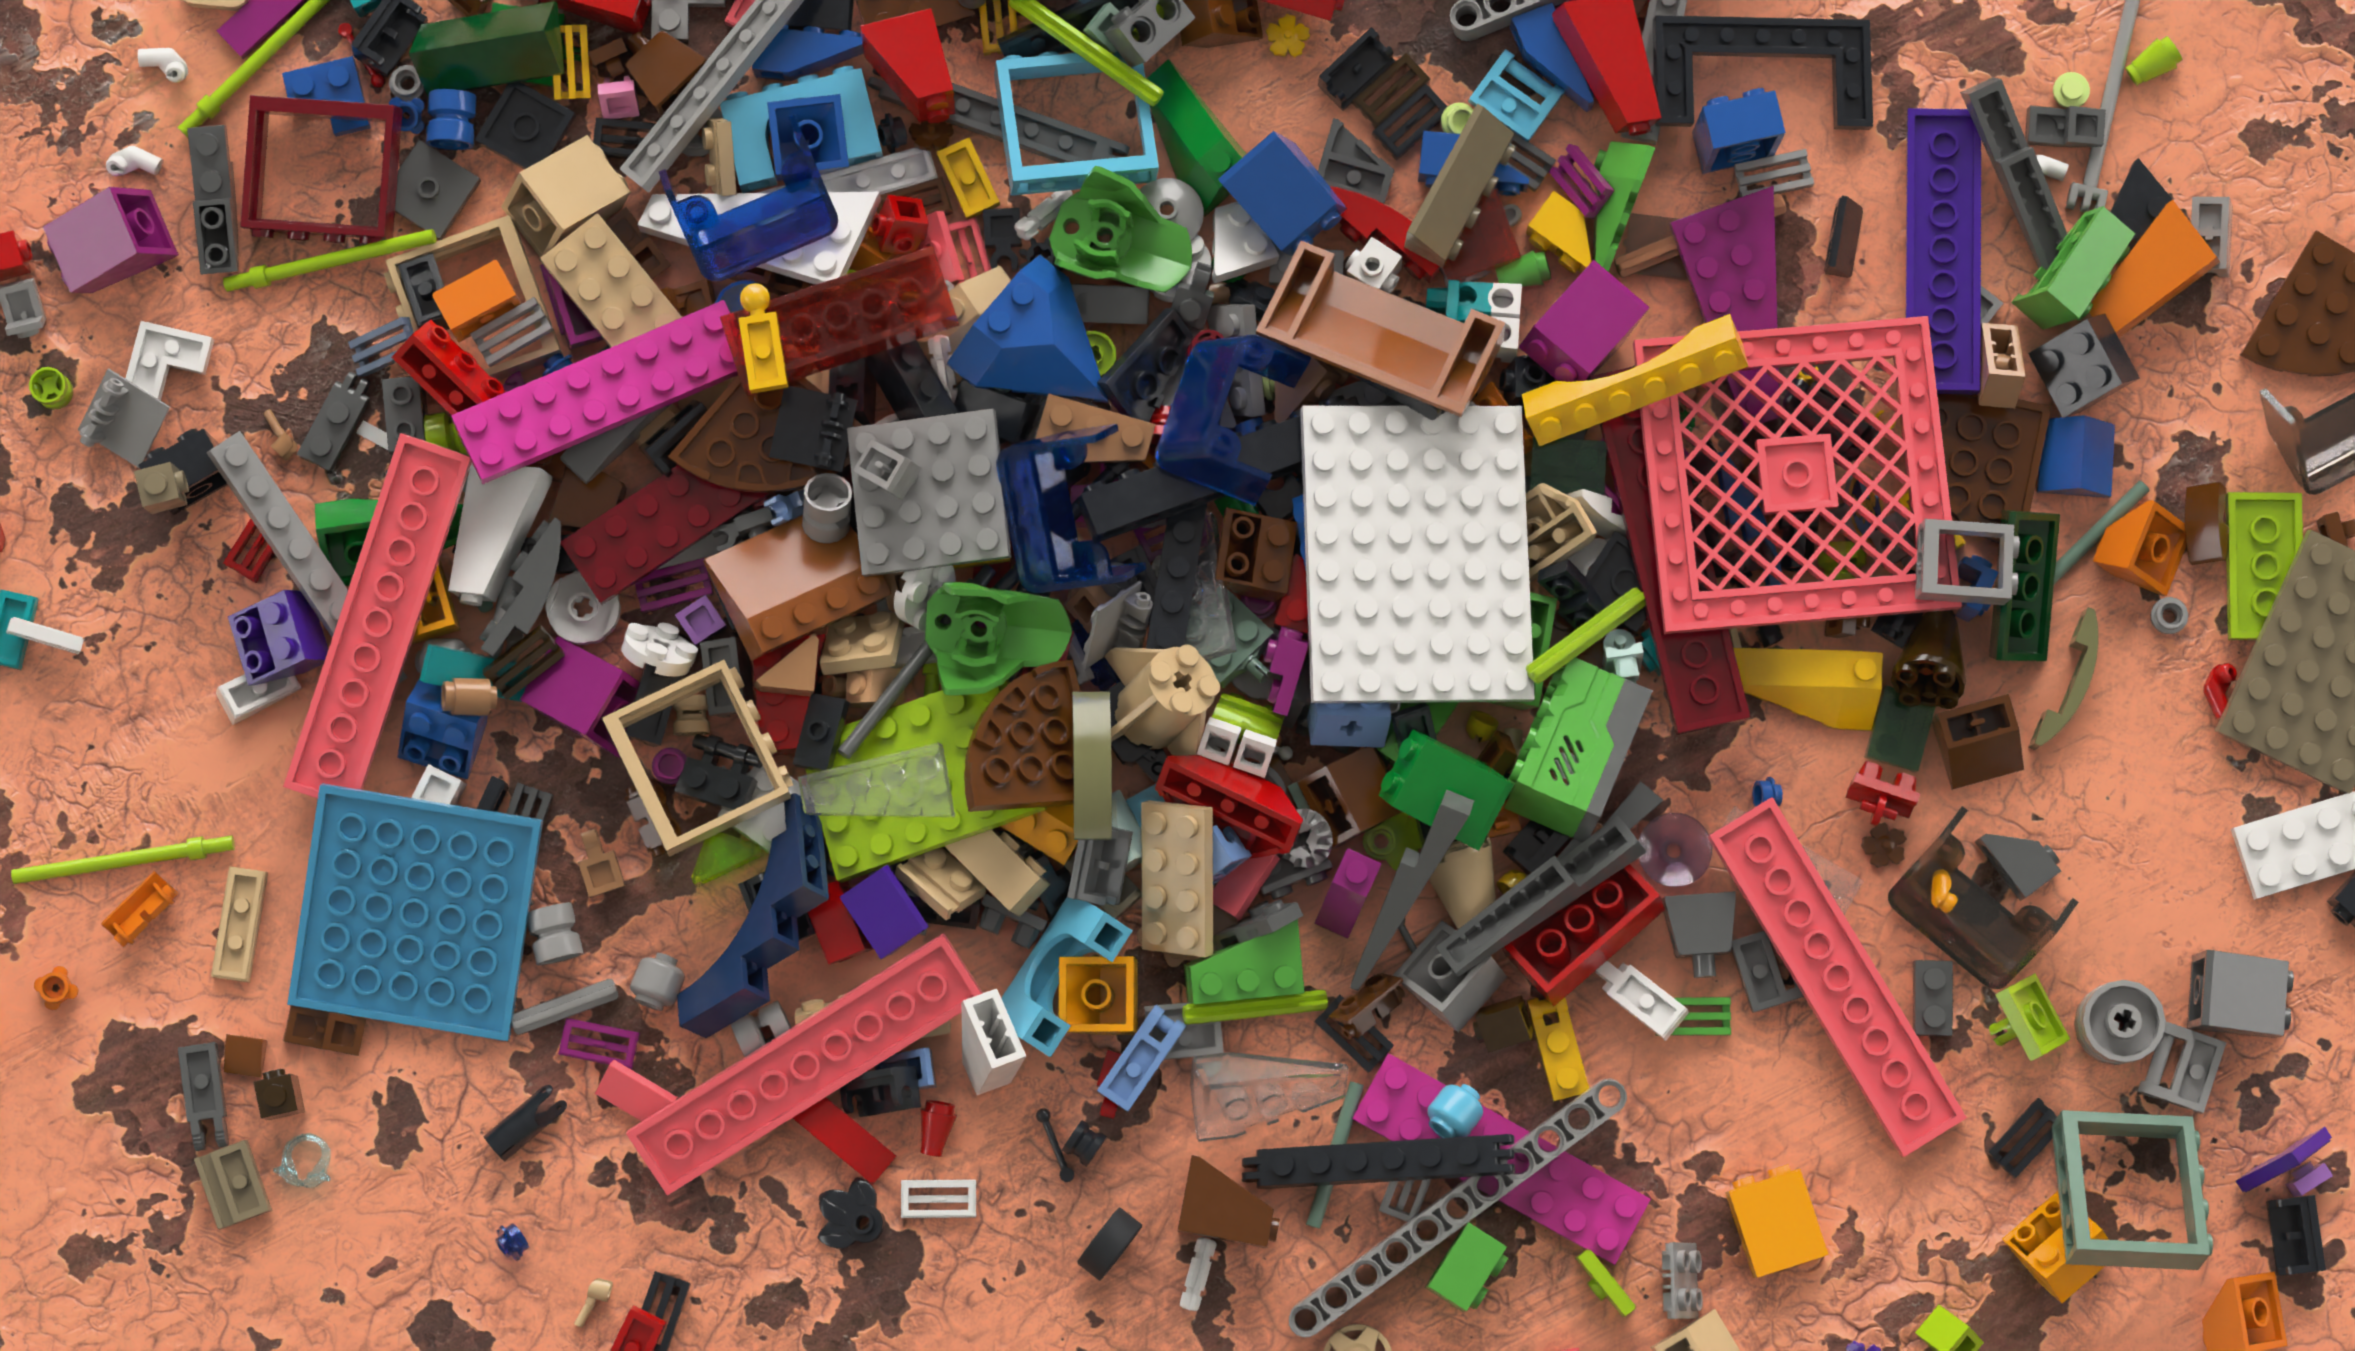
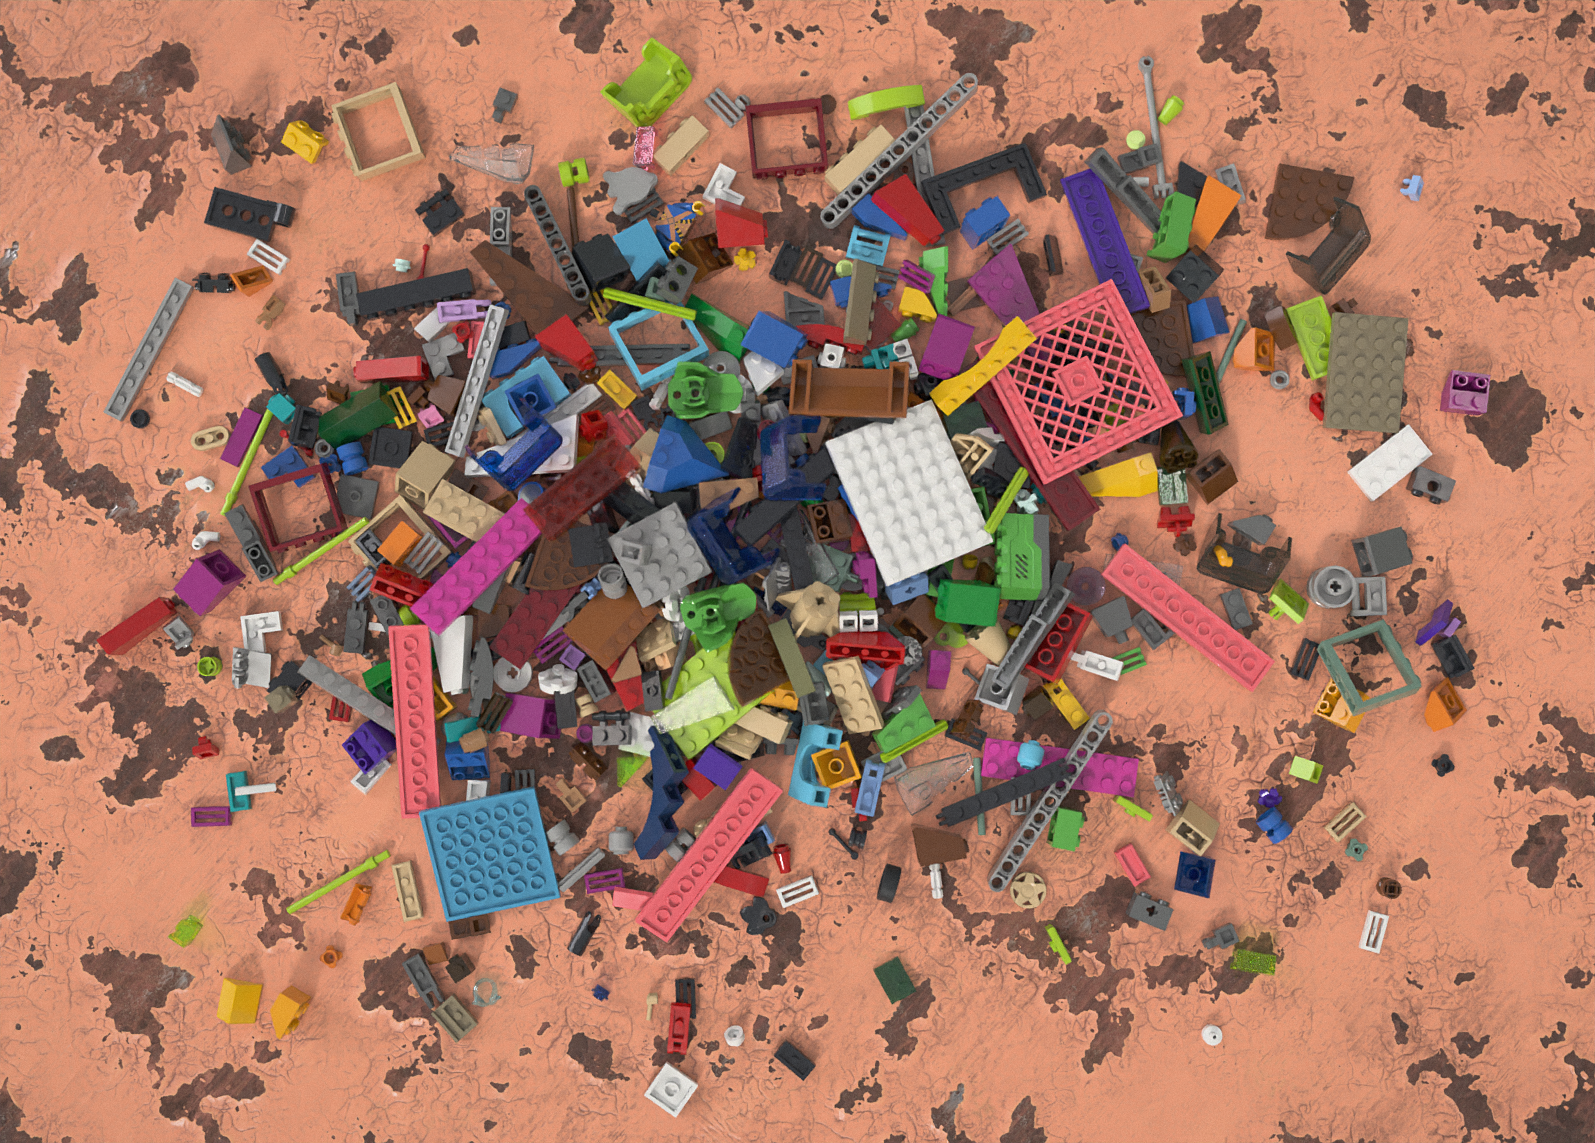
camera: 20 degrees left, 5 degrees up
tan window [602,660,793,857] -> none
yellow plate [738,283,788,394] -> none
white slope [961,989,1026,1095] -> none
dark grey slope [1350,789,1474,991] -> none
light orange brick [1725,1164,1829,1278] -> none
light grey window [1915,519,2020,605] -> none
olive slope [2028,607,2099,750] -> none

